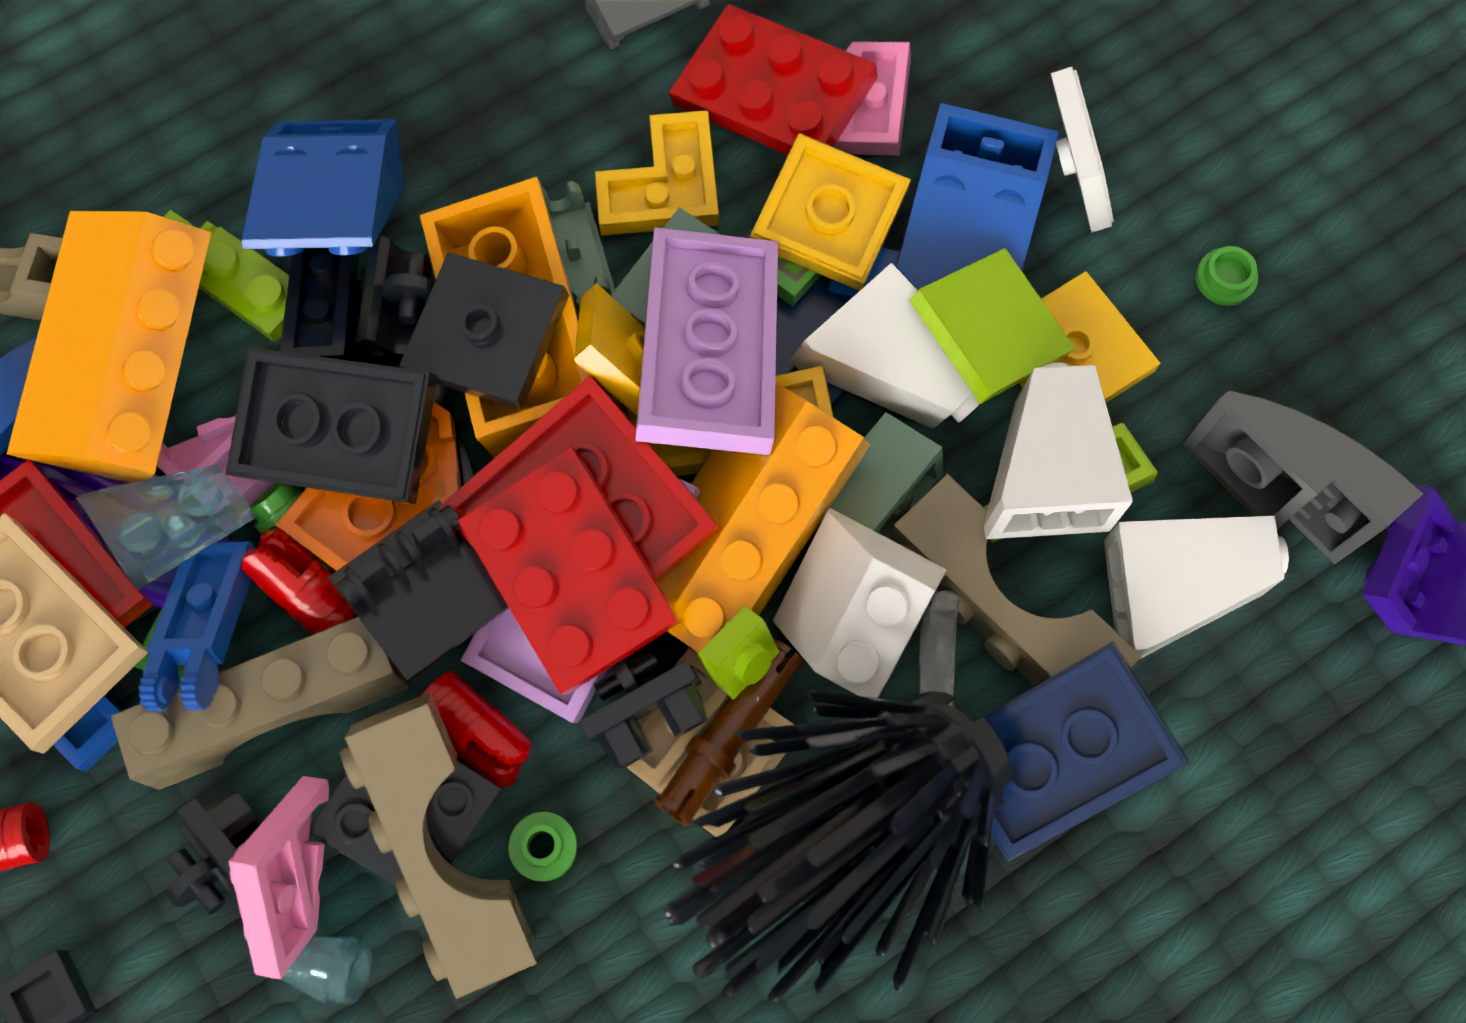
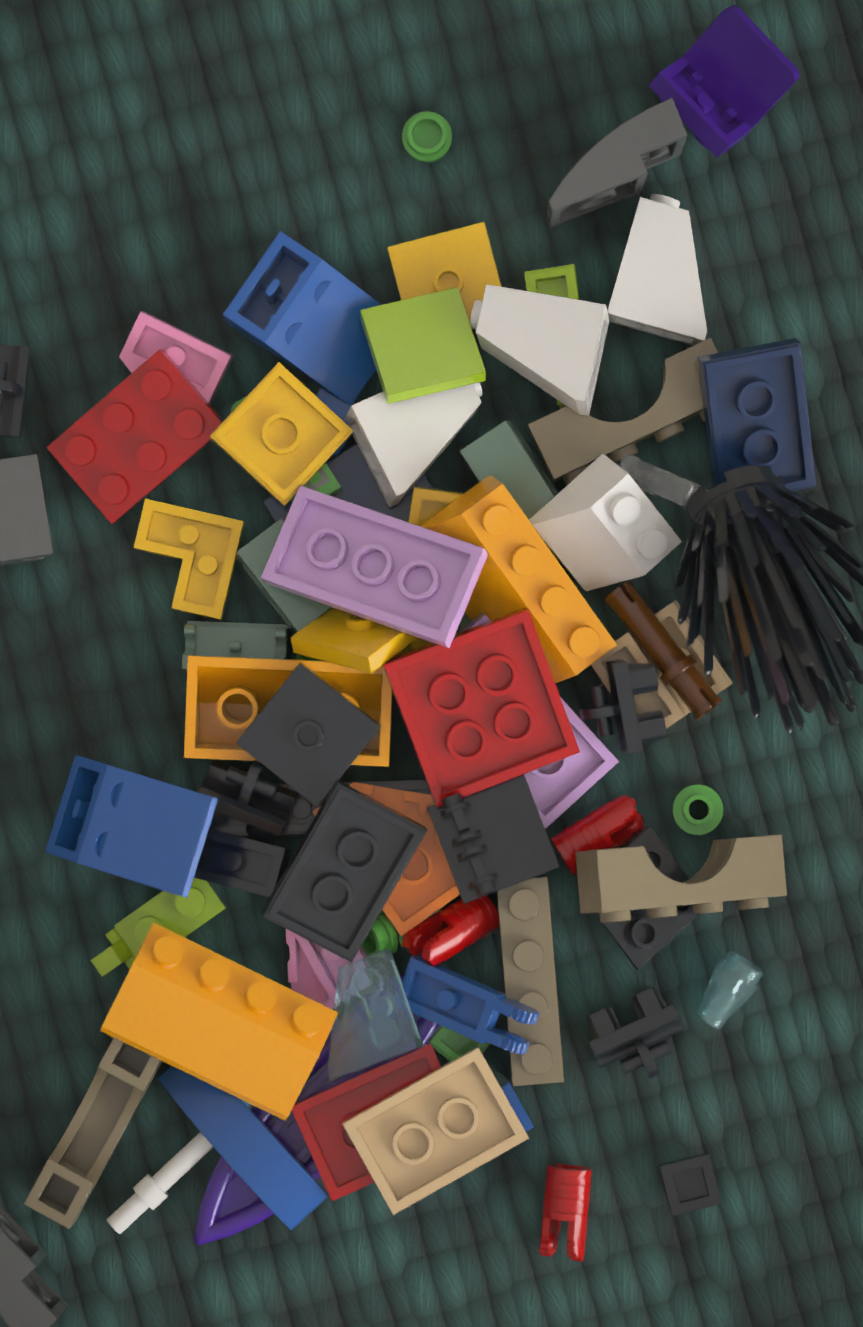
camera: 70 degrees left, 15 degrees up
bright pink wing [229,776,329,979] -> none
red plate [458,447,682,695] -> none
lime plate [697,605,780,700] -> none
white plate [1051,67,1114,232] -> none

